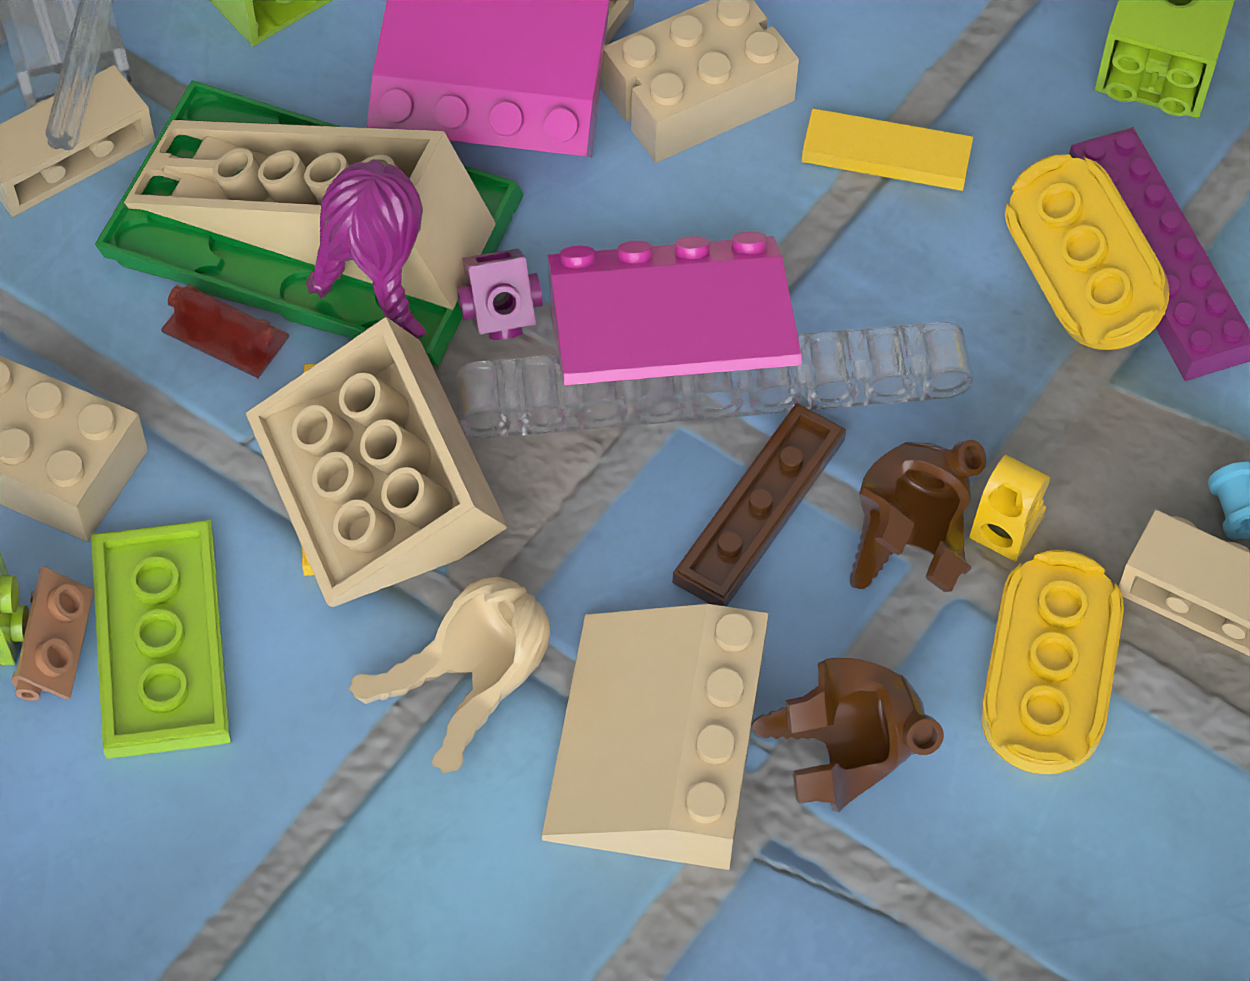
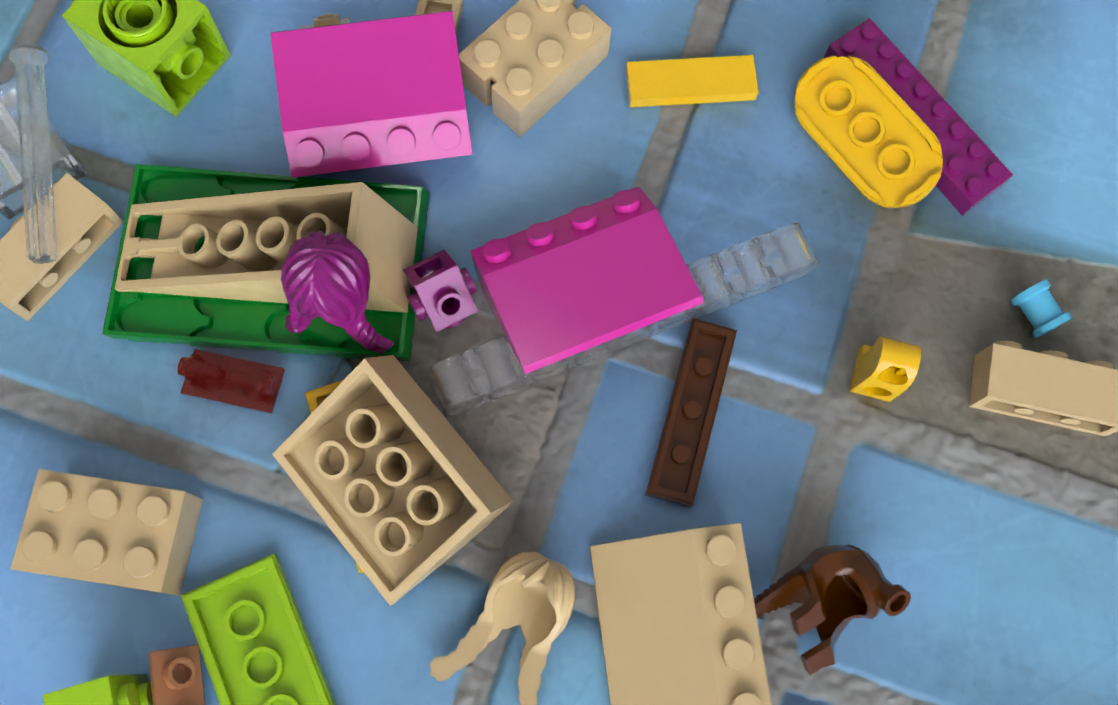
camera: 20 degrees left, 15 degrees up
reddish brown piece [849,440,986,592] -> none
yellow tile [980,550,1124,774] -> none

